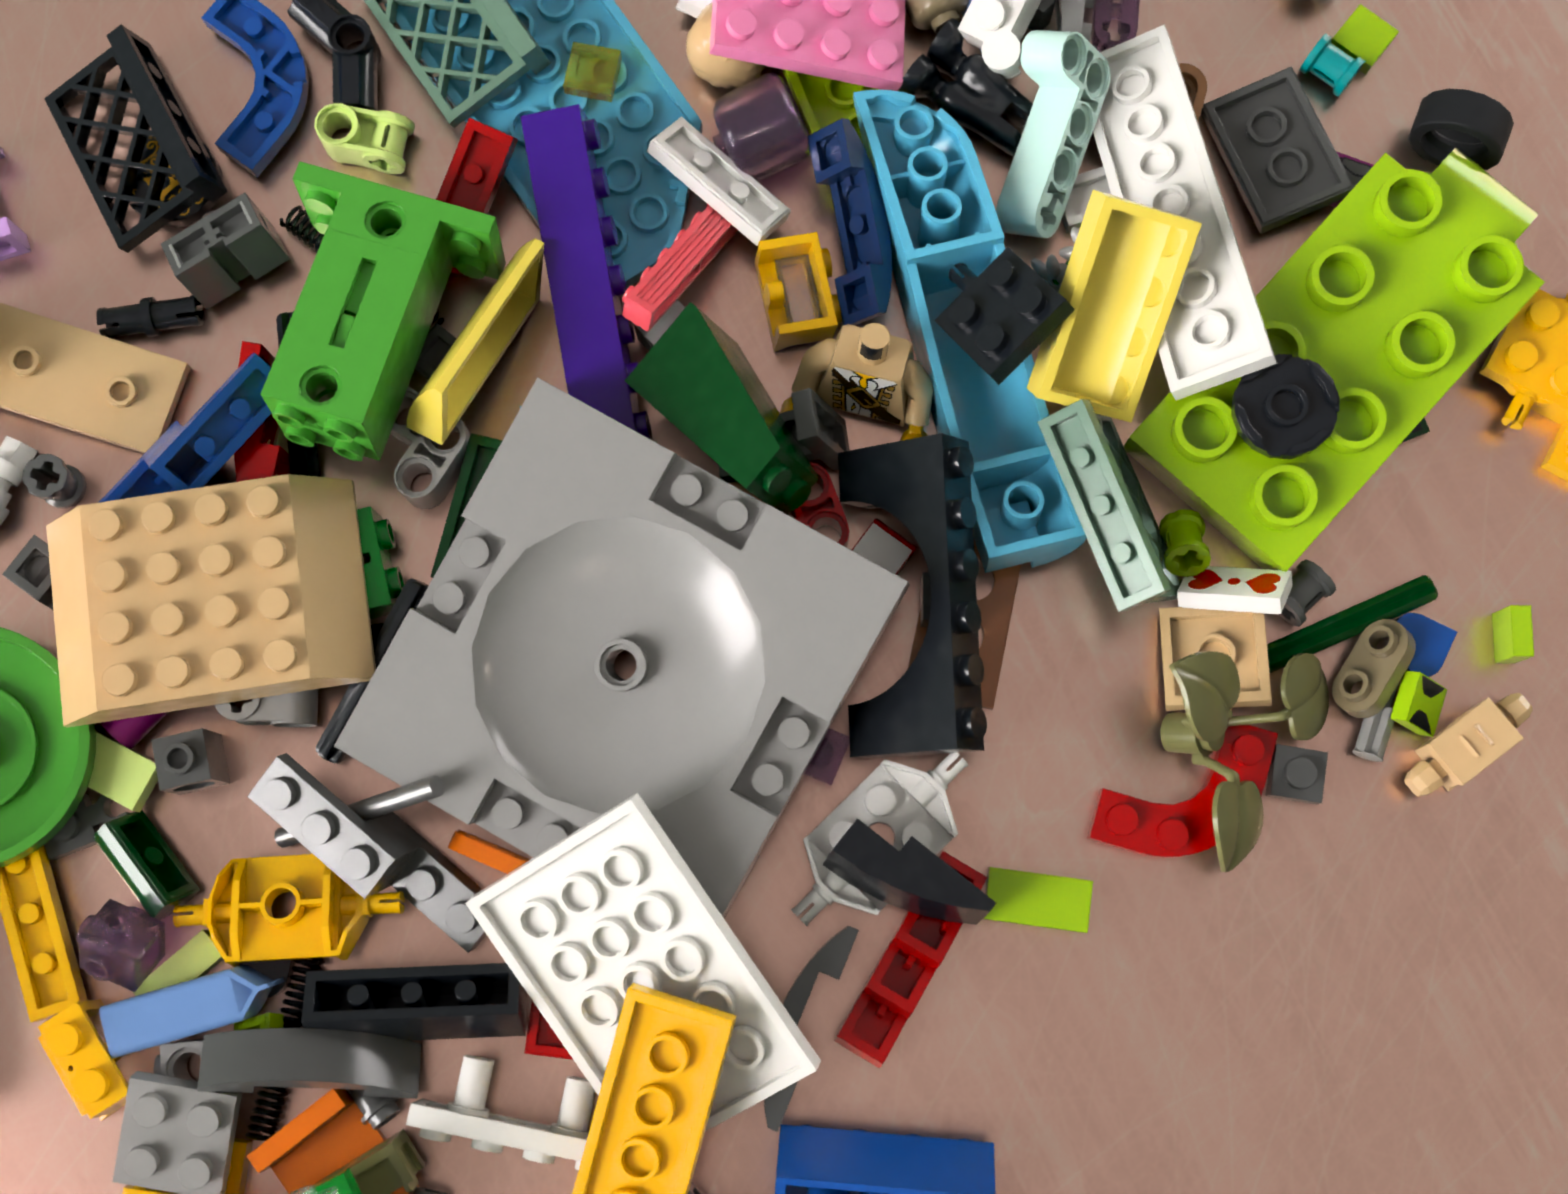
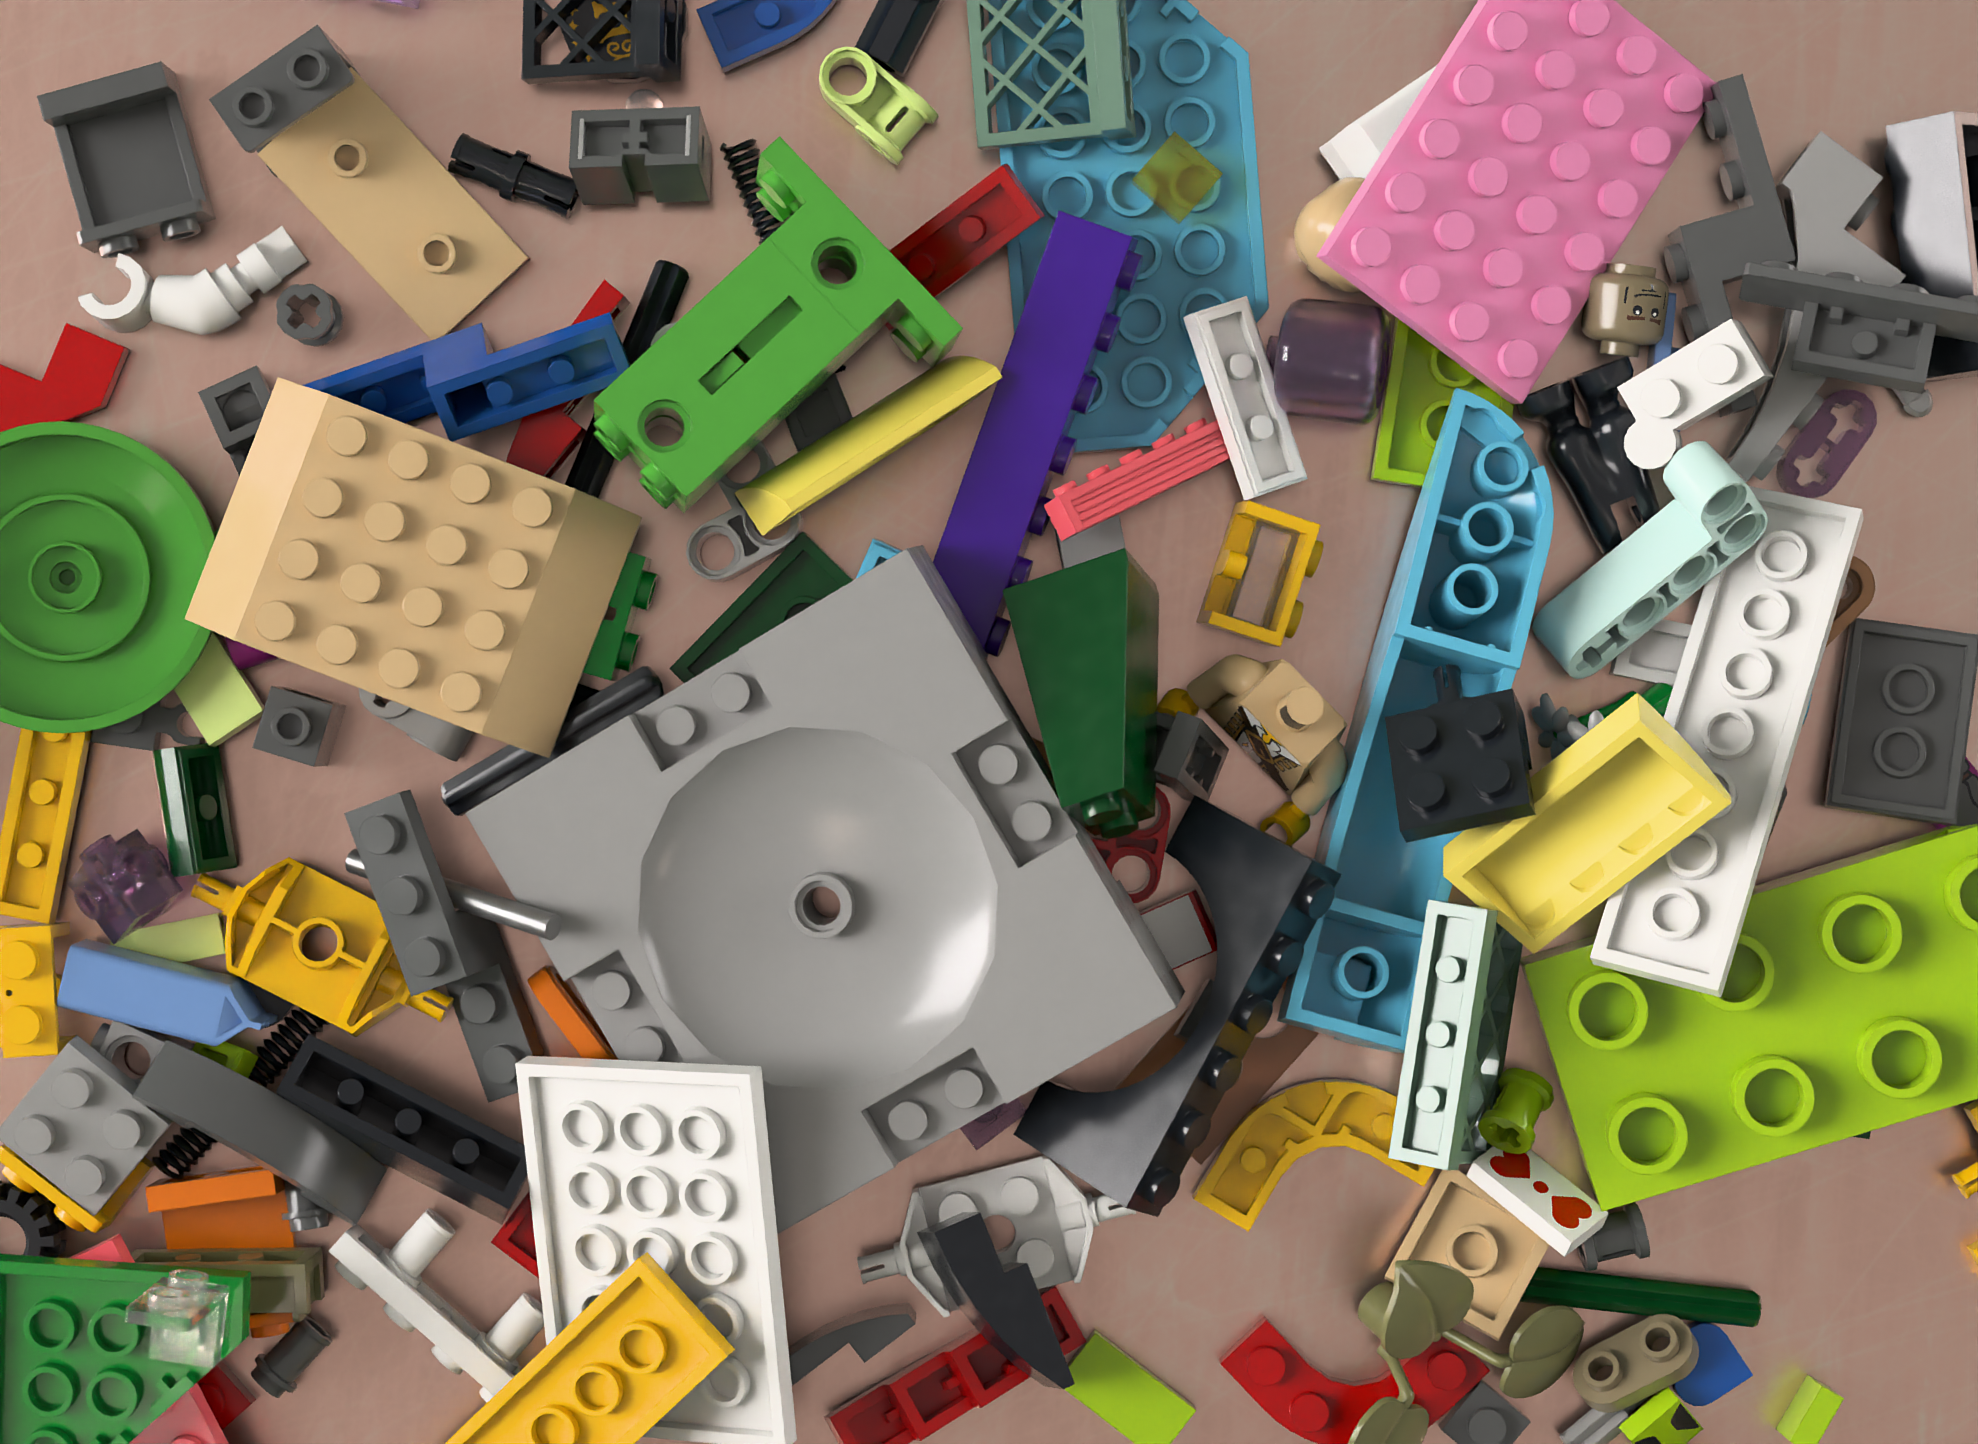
camera: 20 degrees right, 10 degrees up
dark blue slope [807,118,892,326] -> none
black tile [1231,354,1340,459] -> none
none -> yellow plate [1192,1079,1435,1232]

